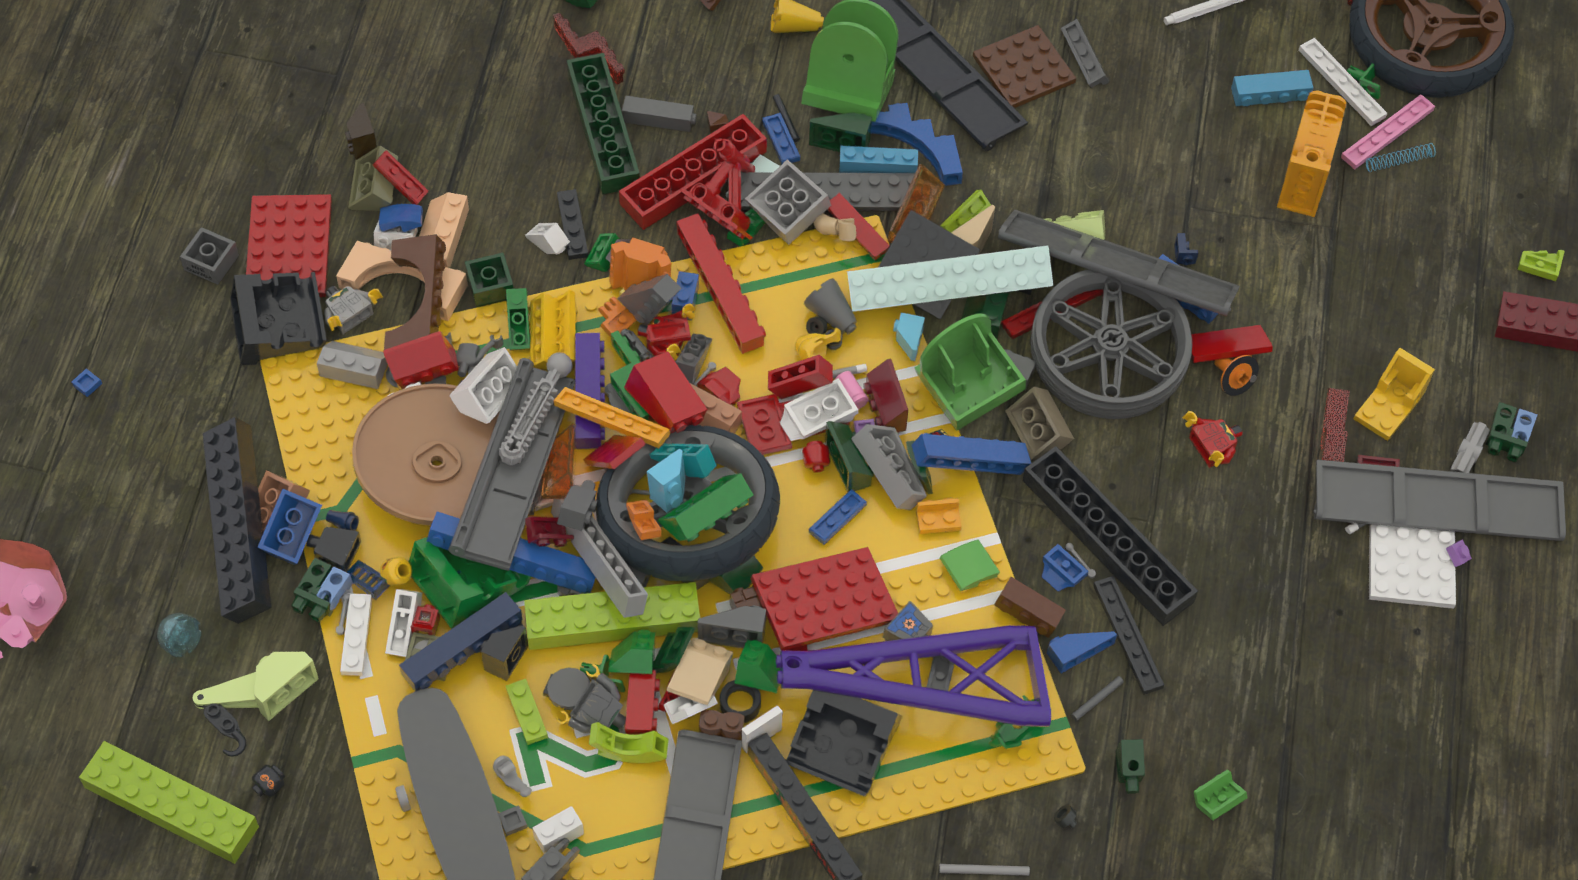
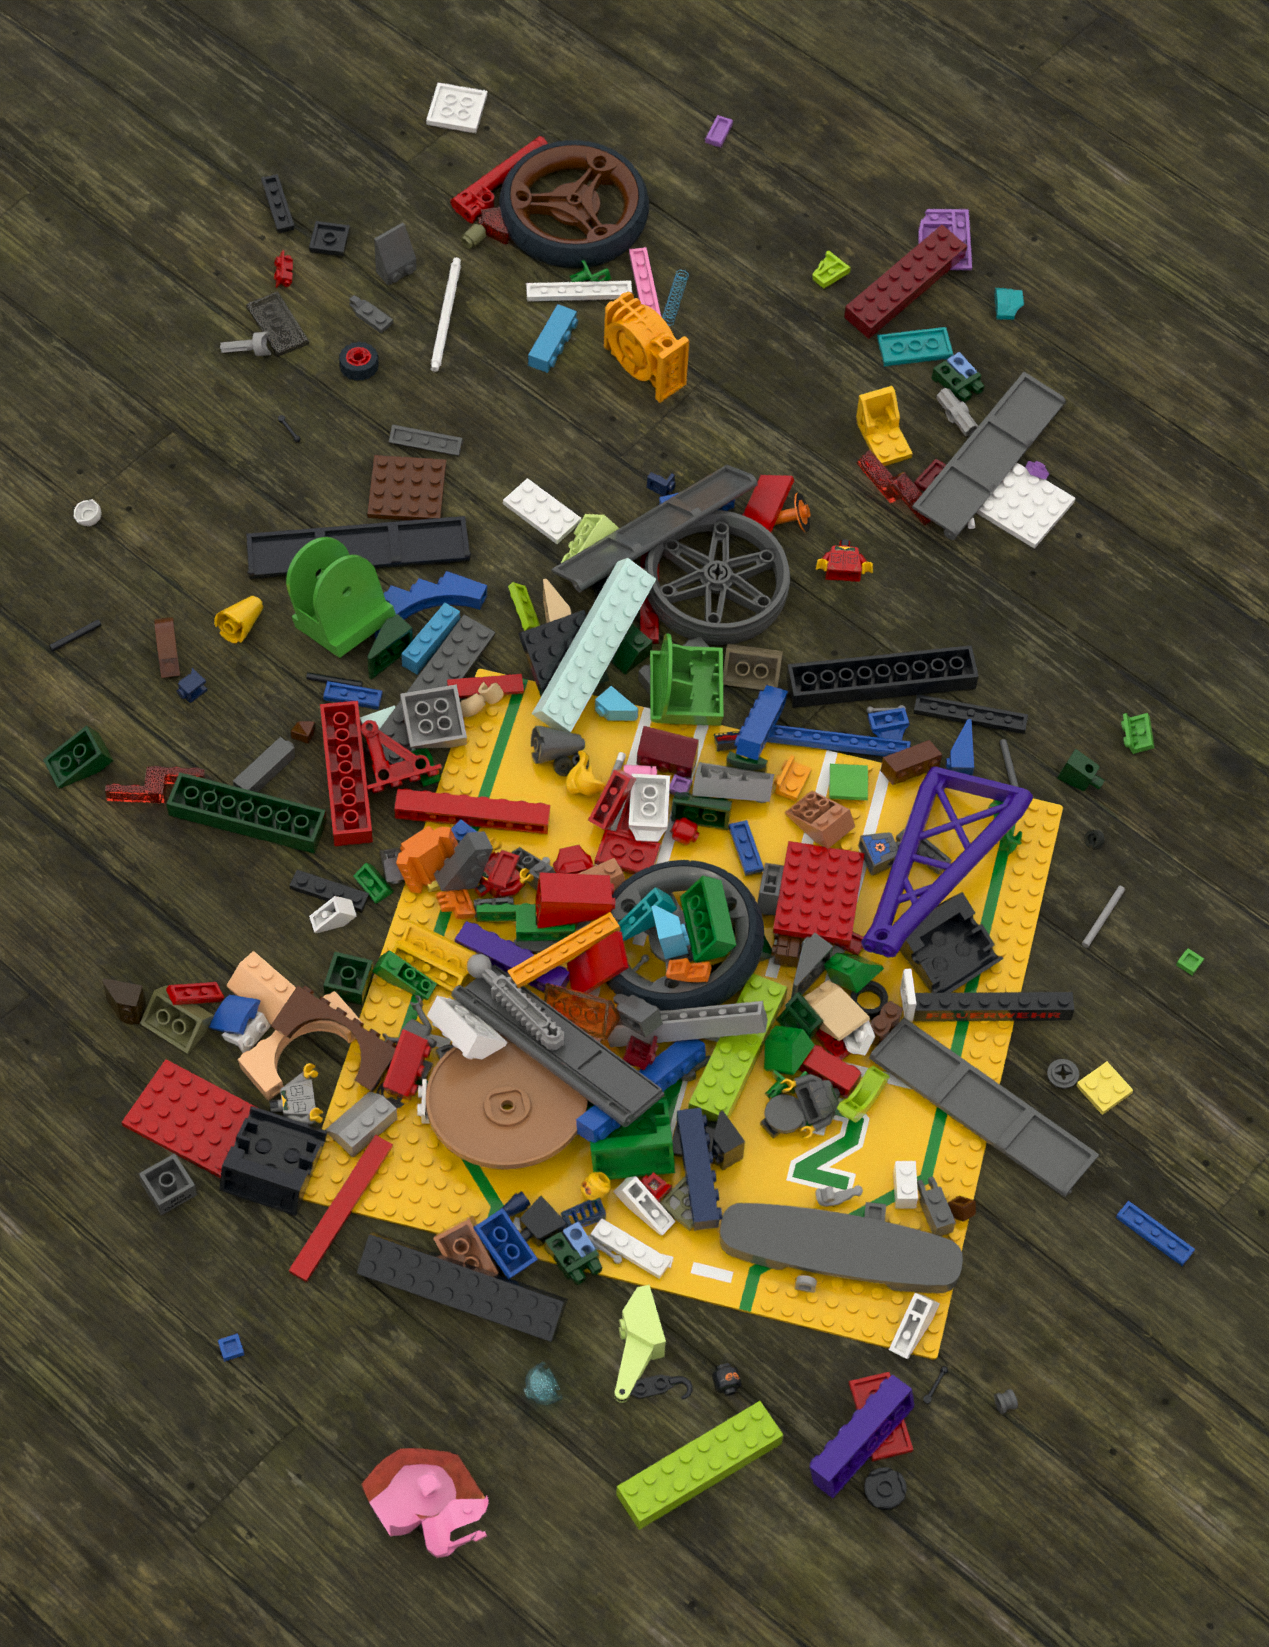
camera: 60 degrees left, 0 degrees up
lime plate [506,679,548,745] -> none
clear orange slope [887,164,945,243] -> none
none -> dark blue window [177,668,207,703]
none -> red tile [289,1135,393,1282]
none -> white plate [503,478,581,544]
none -> dark grey slope [758,863,784,915]
none -> blue tile [767,725,911,756]
none -> nougat slope [785,791,855,849]
none -> teal tile [877,327,953,366]

